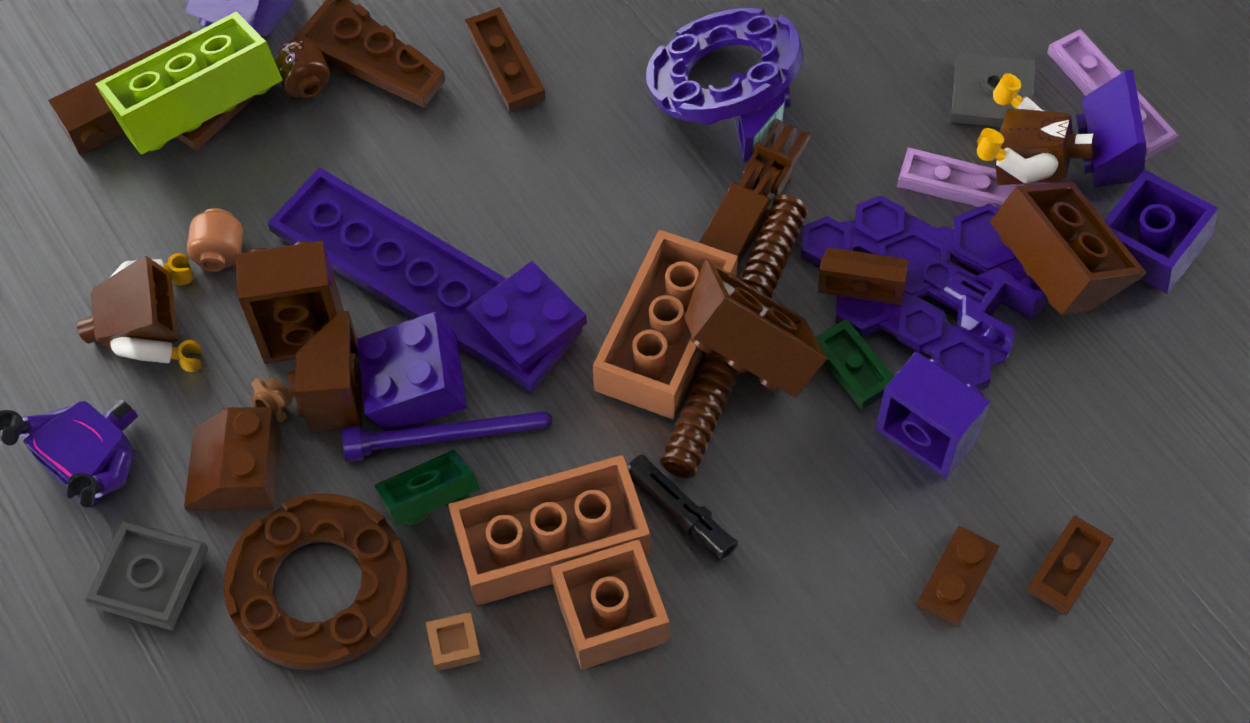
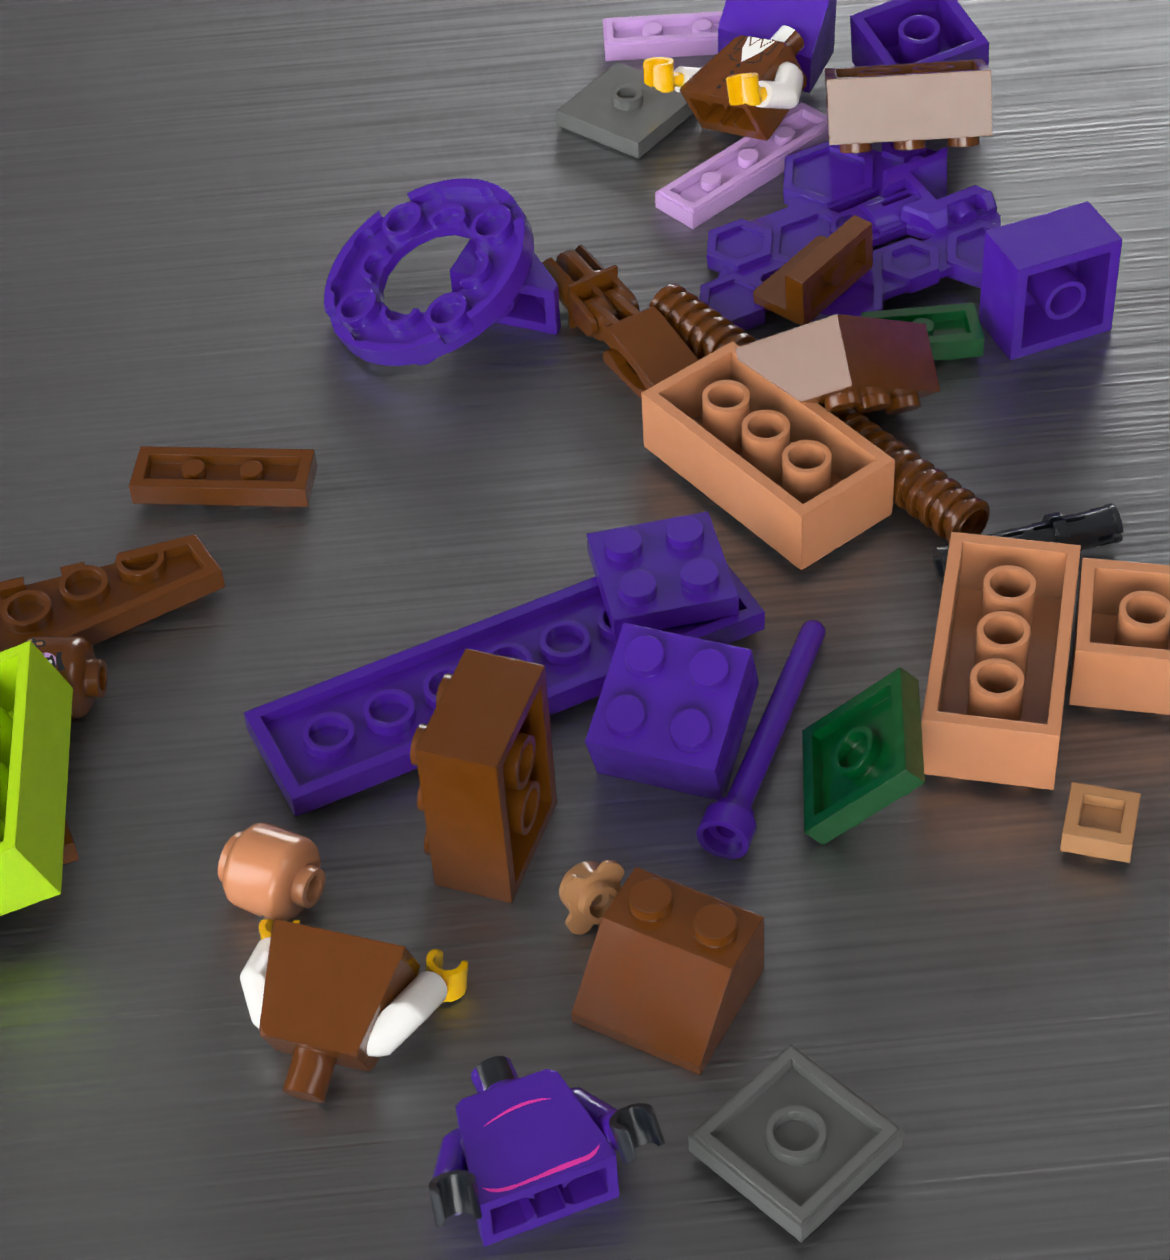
camera: 60 degrees left, 15 degrees down
reddish brown plate [224,493,409,670] -> none
reddish brown slope [288,311,362,433] -> none

